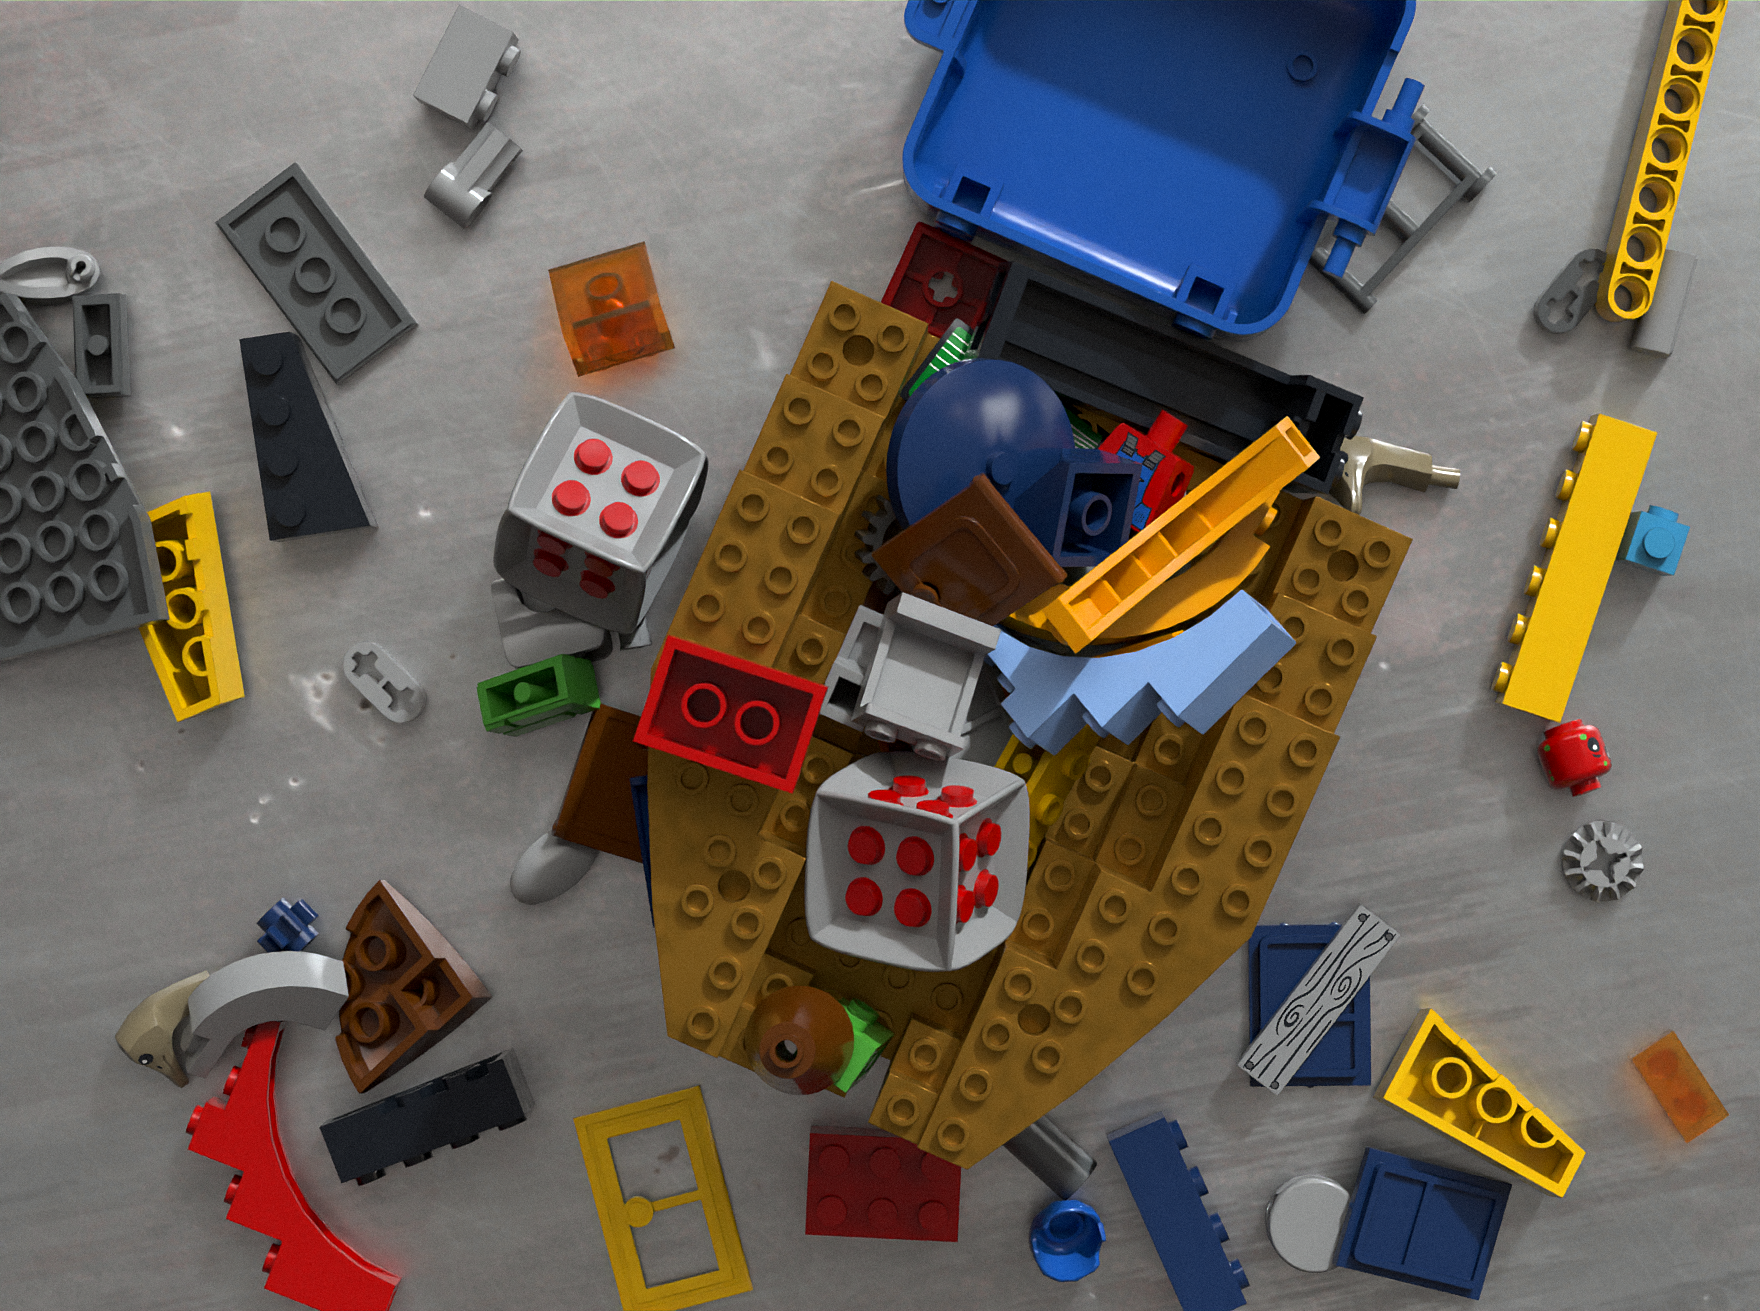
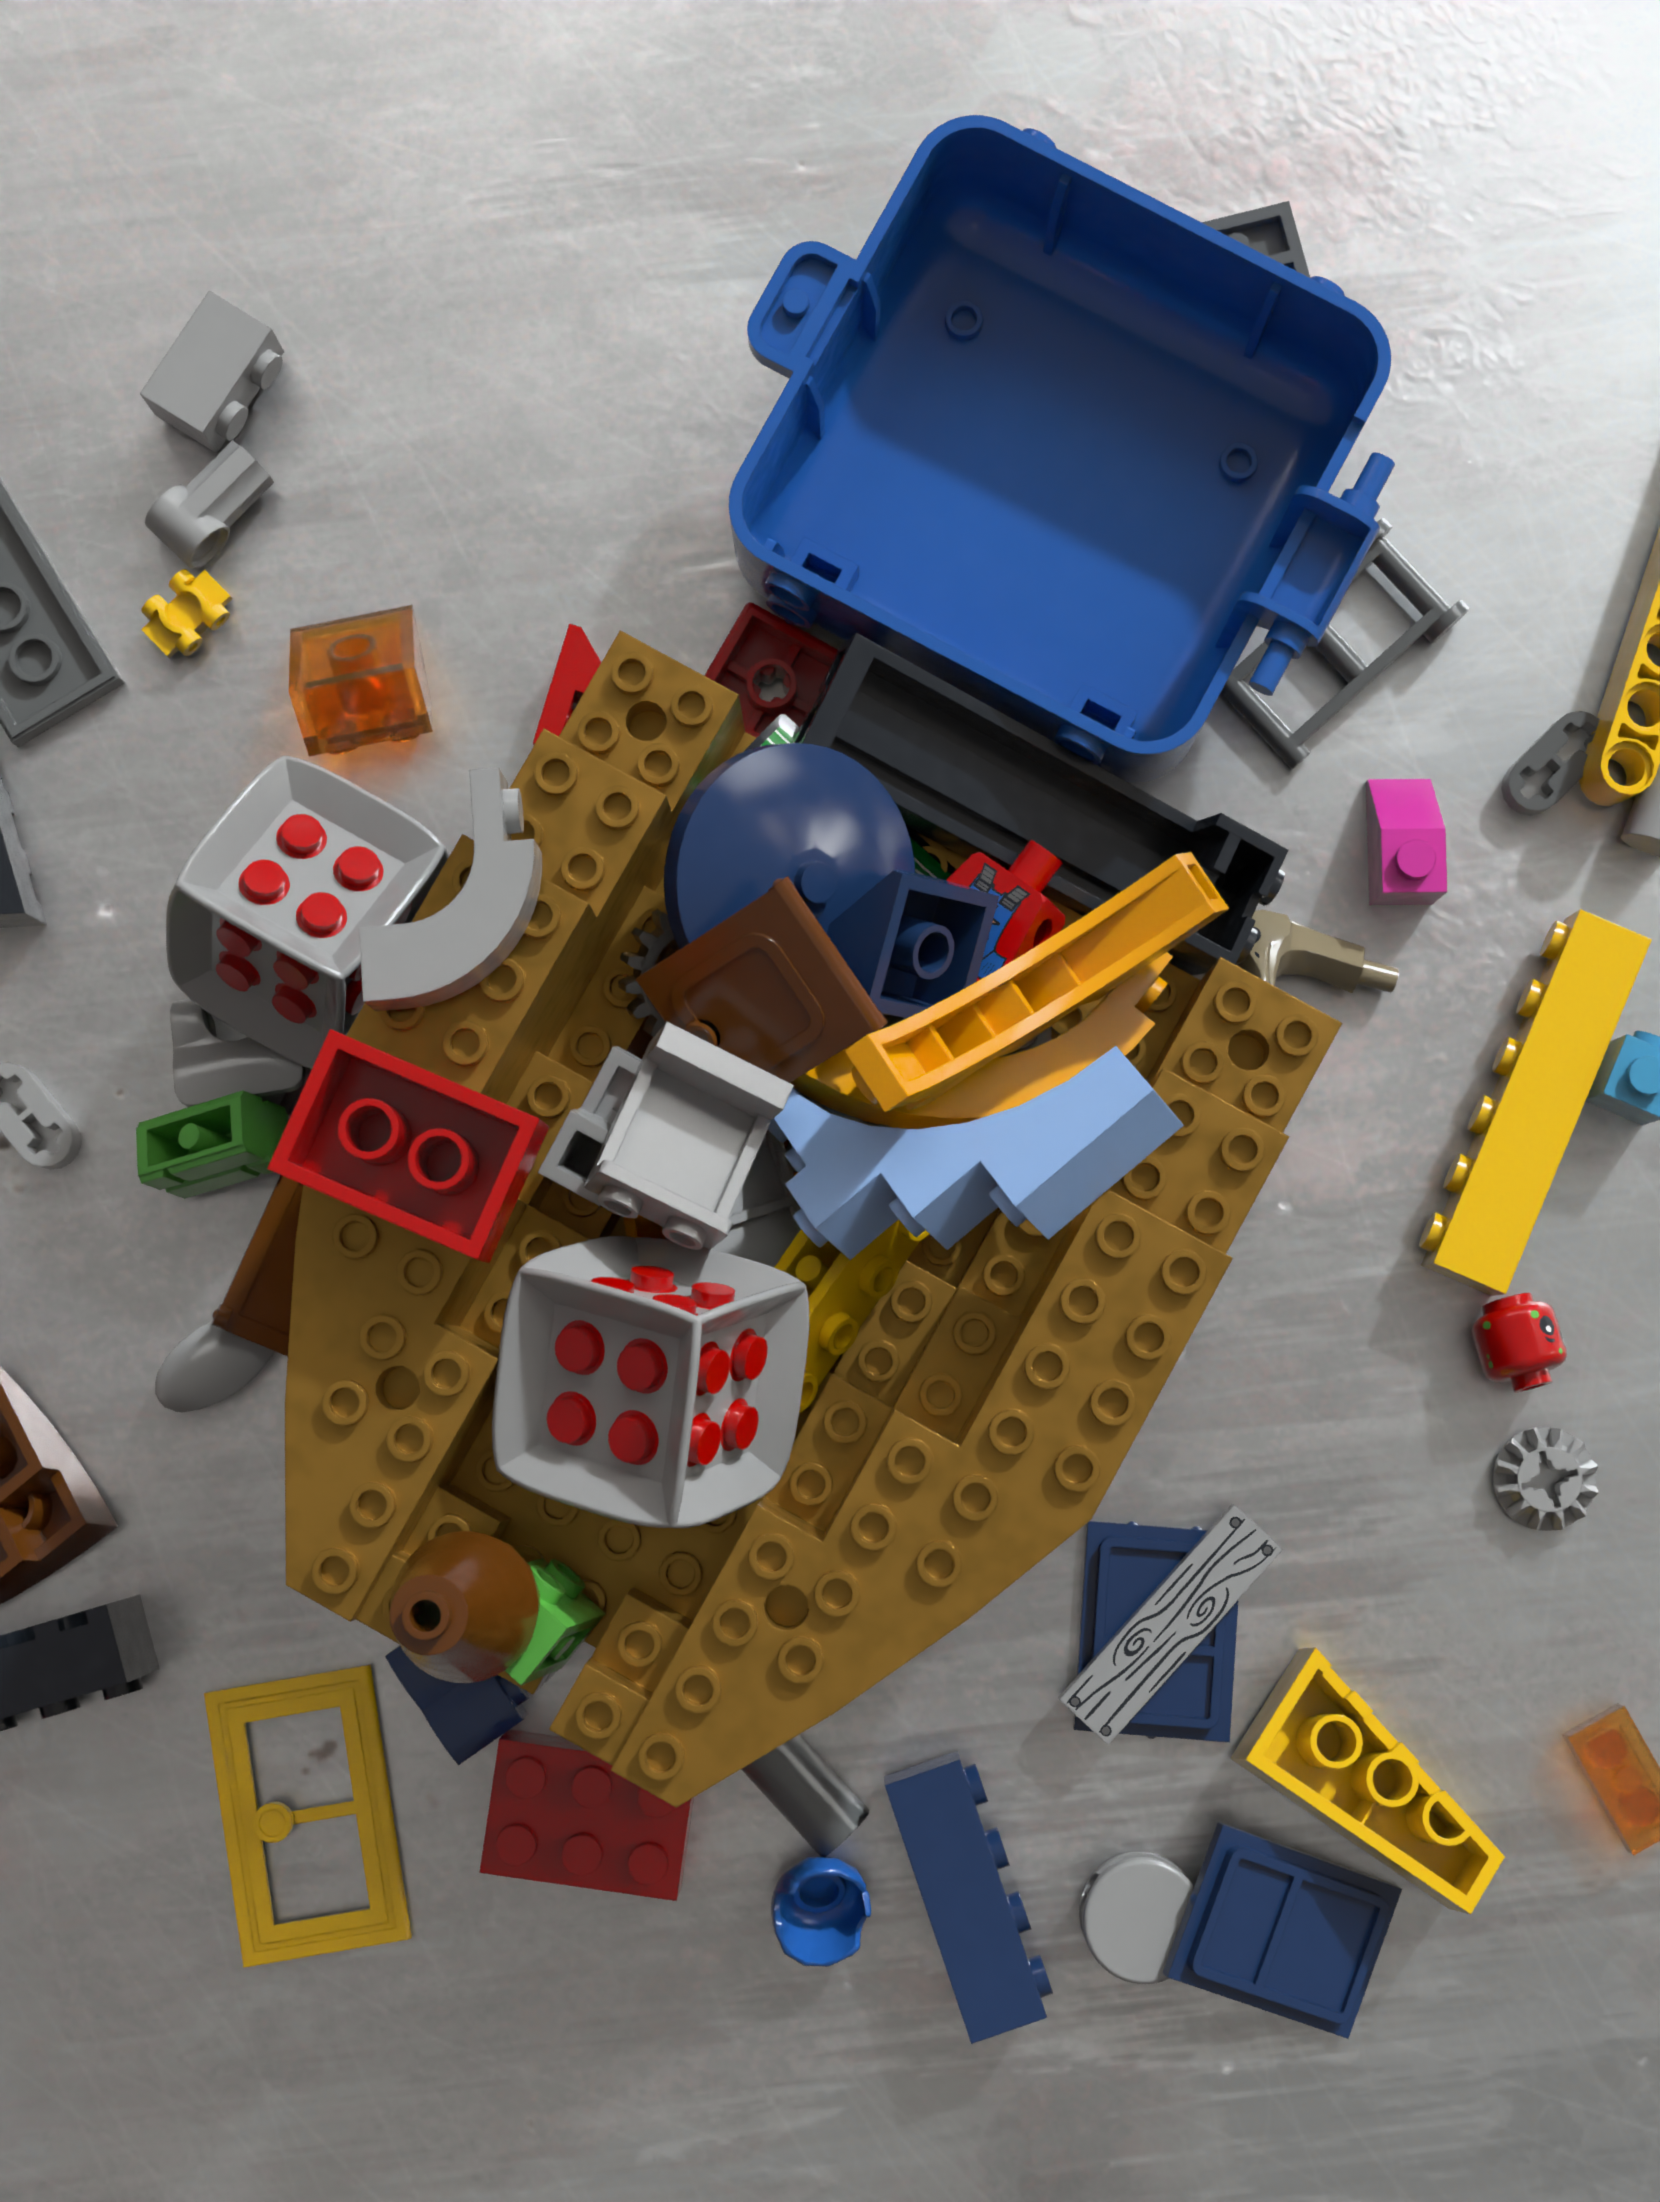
camera: 10 degrees right, 5 degrees down
none -> yellow piece [141,569,233,659]
none -> light grey arch [359,767,542,1011]
none -> dark blue brick [385,1645,529,1765]
none -> red slope [533,624,601,745]
none -> dark pink slope [1366,779,1447,906]

